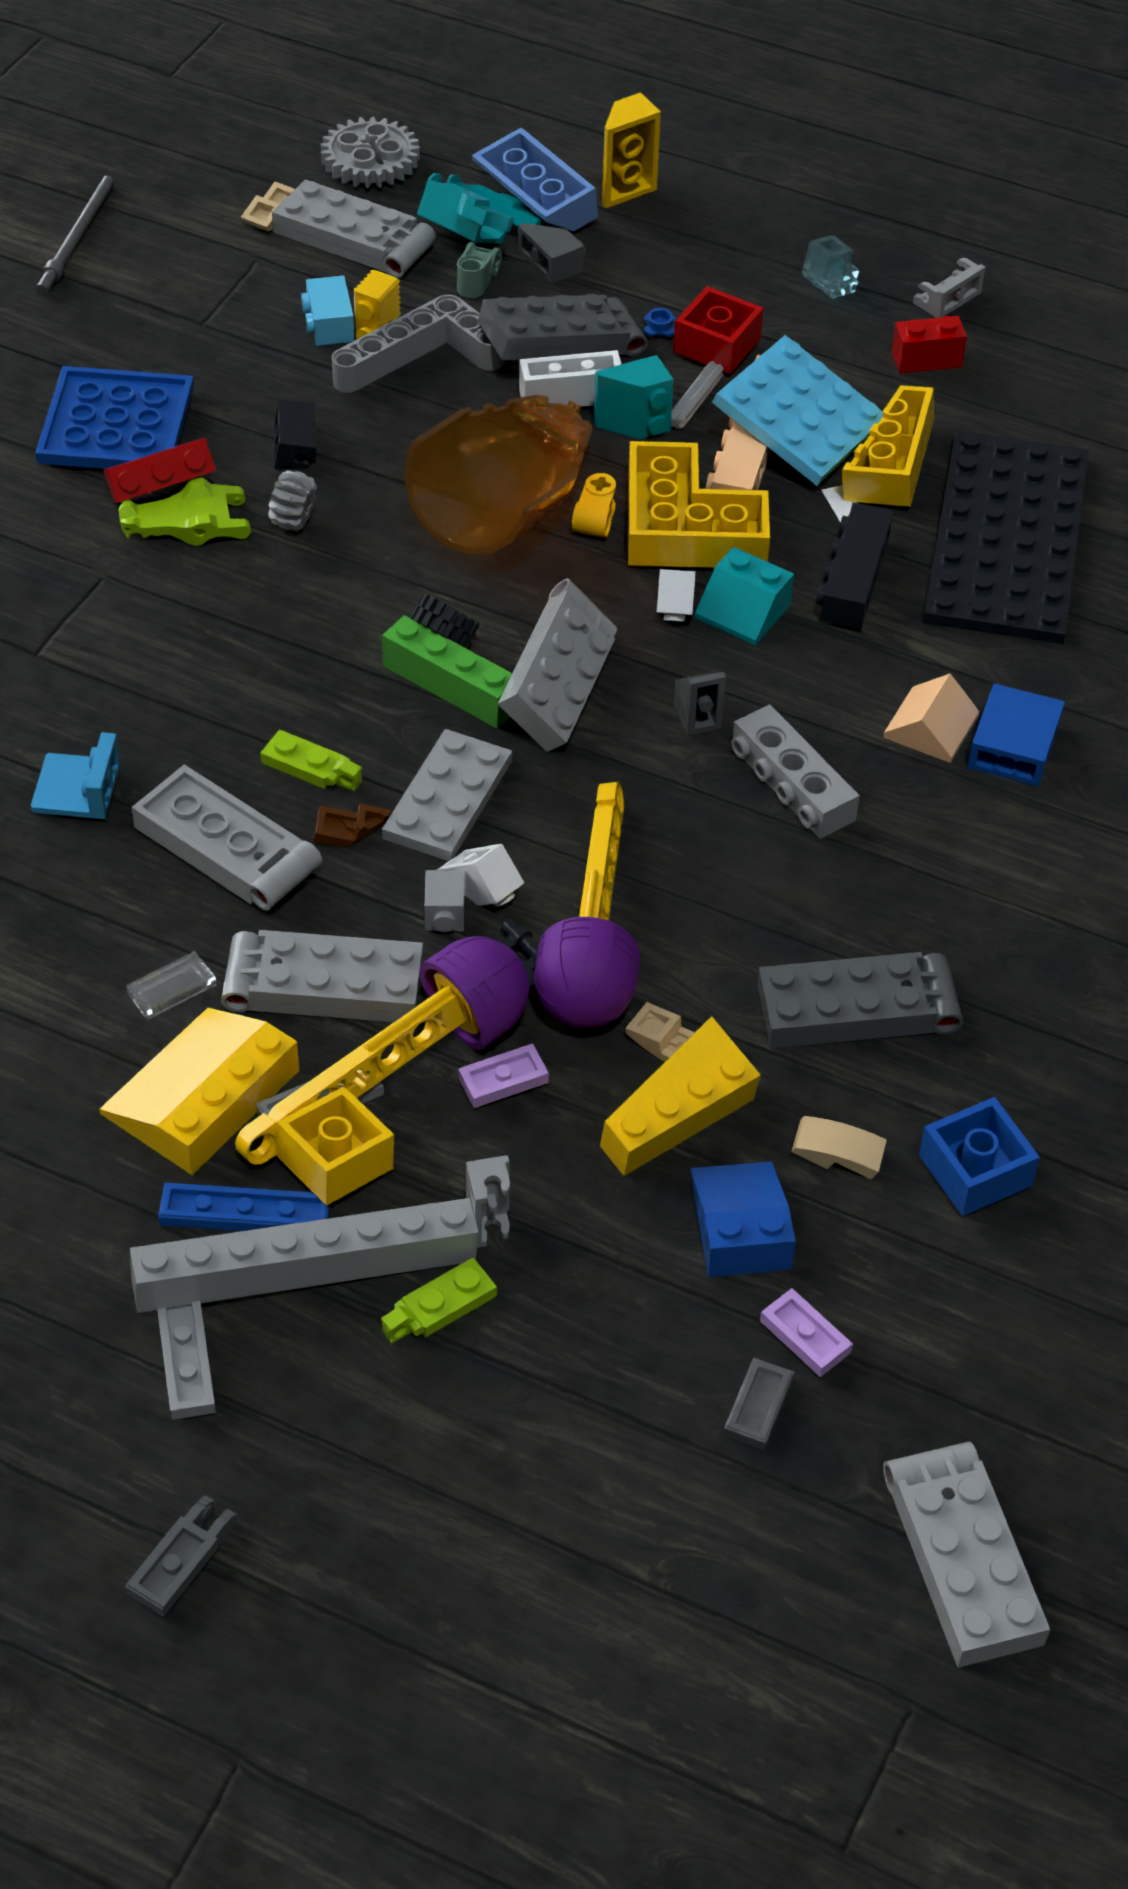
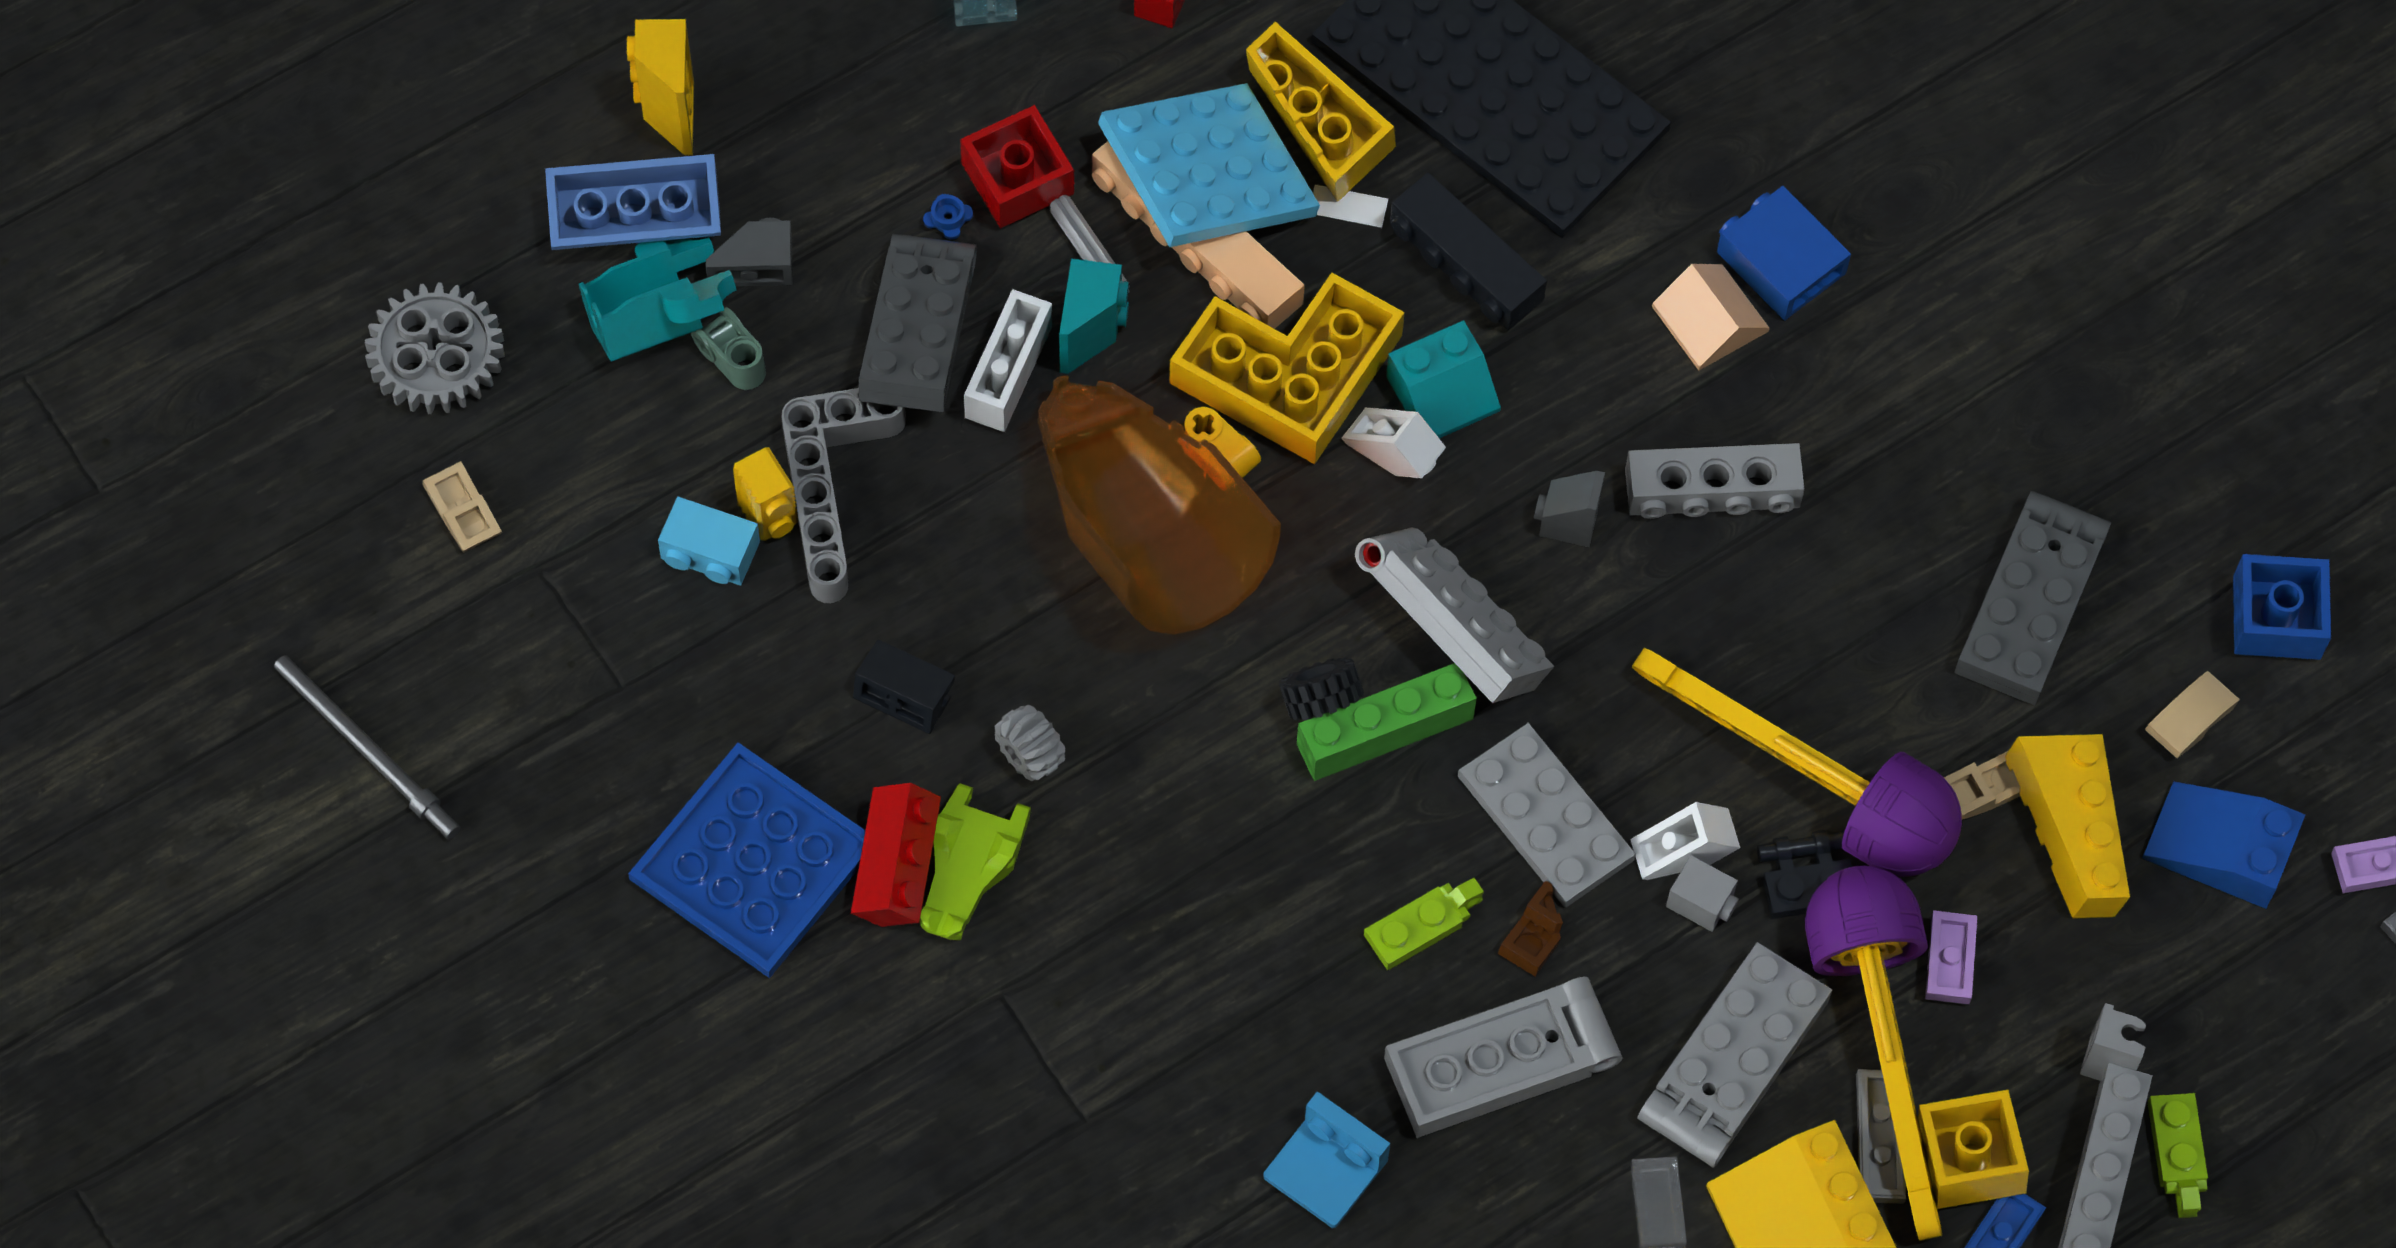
camera: 60 degrees left, 15 degrees up
light grey hinge [272,179,436,278] -> none

